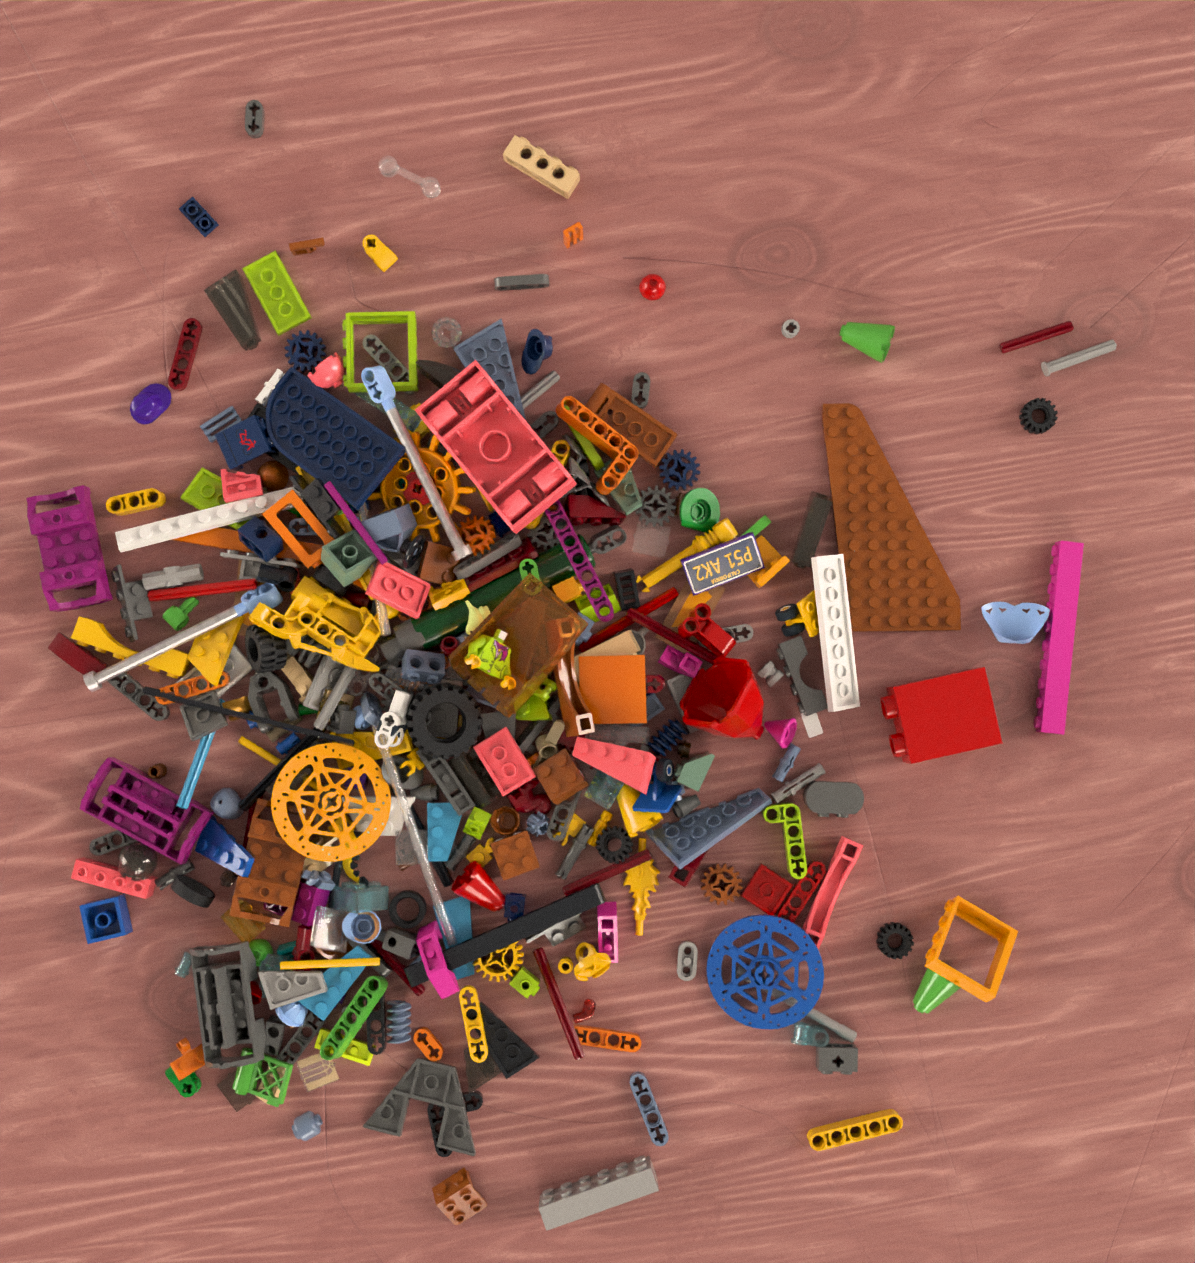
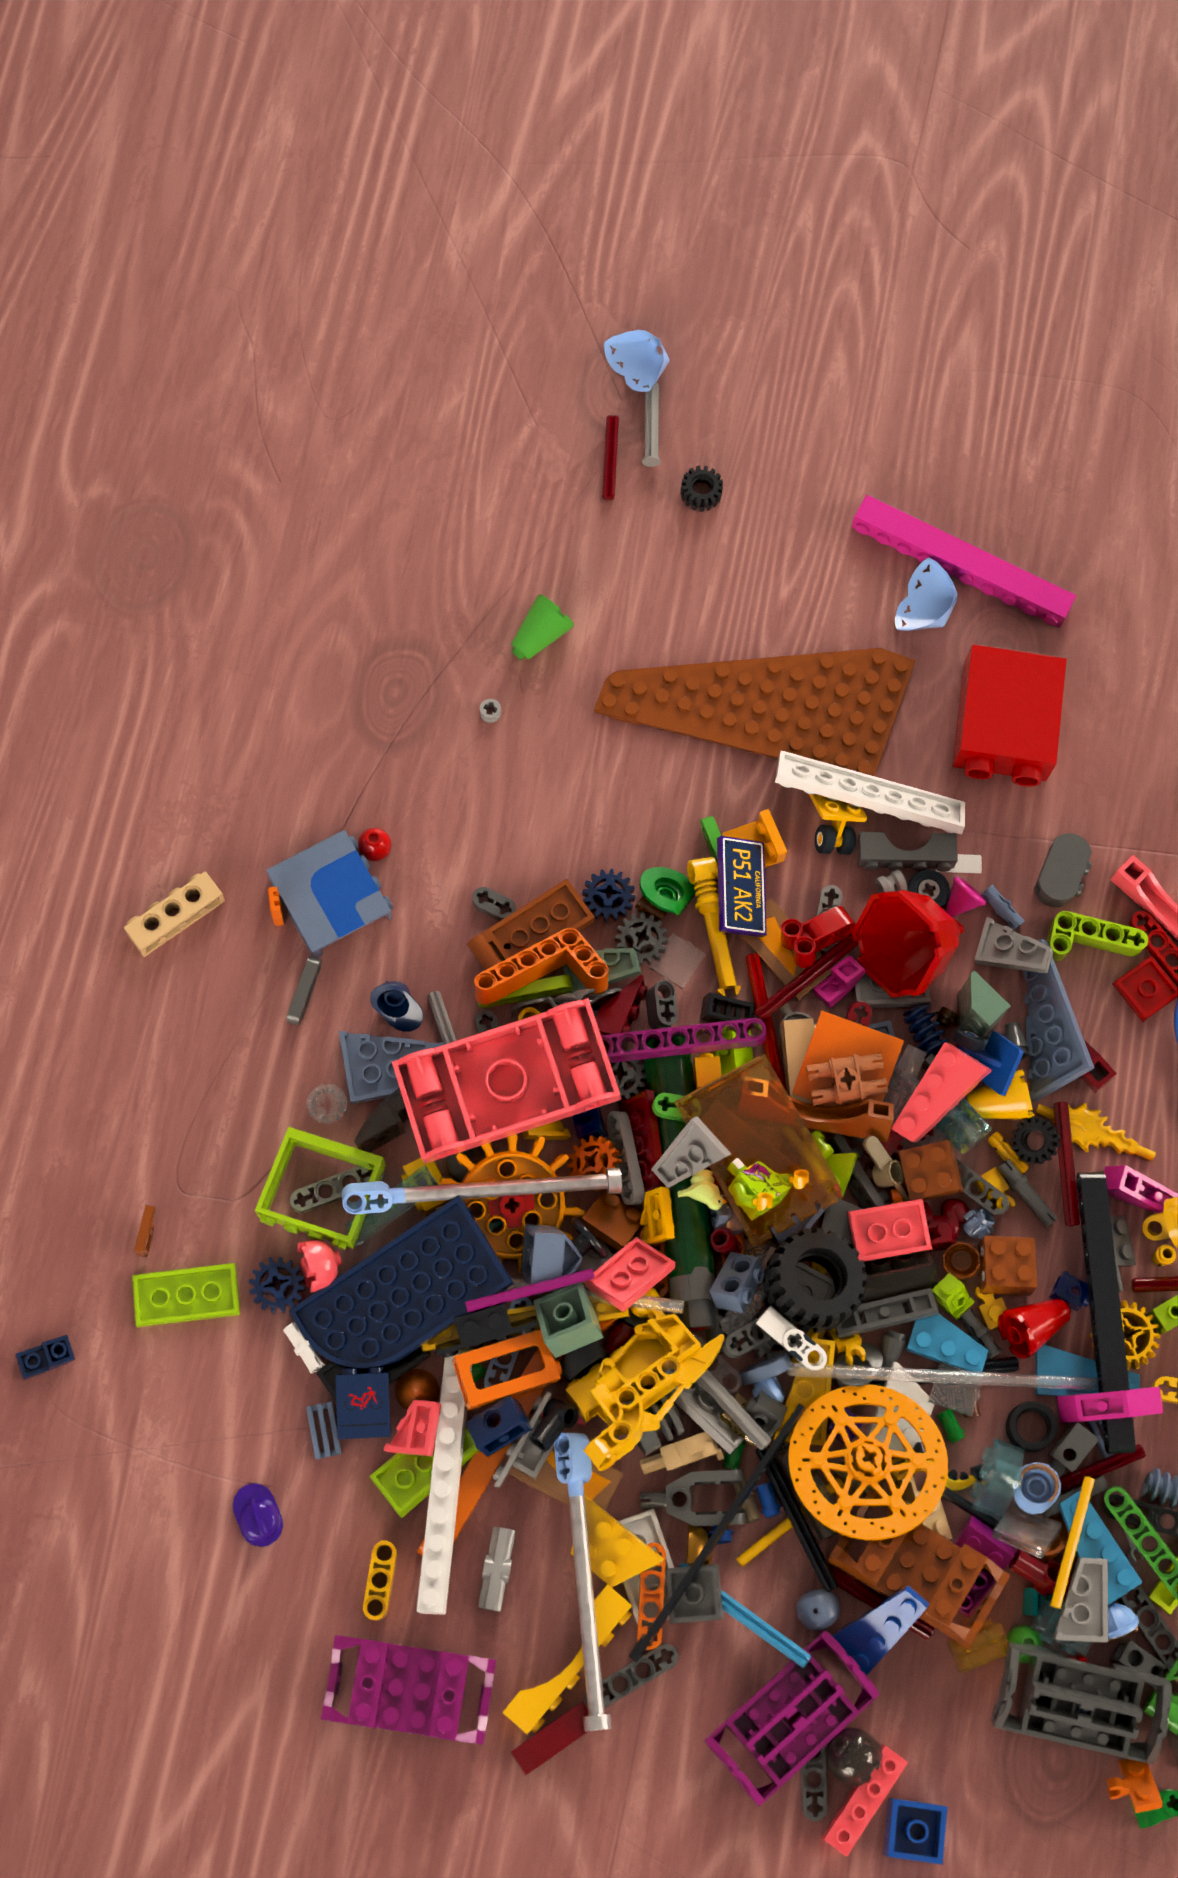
camera: 75 degrees left, 15 degrees down
dark grey bracket [111,564,153,643] -> none
red axle [147,578,258,602] -> none
reddish brown pin [148,763,167,779] -> none
dark grey pin [155,859,195,890] -> none
bright green axle [162,597,199,631] -> none
dark red beam [168,318,203,391] -> none
black tyre [171,875,215,908] -> none
clear light blue pin [174,951,192,978] -> none
clear smoke slope [204,269,262,351] -> none
clear smoke plate [219,870,237,888] -> none
black tyre [245,622,287,673] -> none
sand blue plate [301,870,336,891] -> none
yellow piece [362,235,398,272] -> none
clear piece [379,156,441,198] -> none
dark orange gear [700,863,743,905] -> none
light grey pin [771,763,826,804] -> none
clear smoke slope [791,491,832,569] -> none
none -> sand blue panel [266,830,393,958]
none -> light blue piece [604,330,670,392]
none -> light grey wing [651,1117,731,1188]
none -> nougat pin [806,1052,888,1106]
none -> black bush [907,870,950,908]
none -> green pin [937,1408,965,1444]
none -> light grey wing [974,917,1053,974]

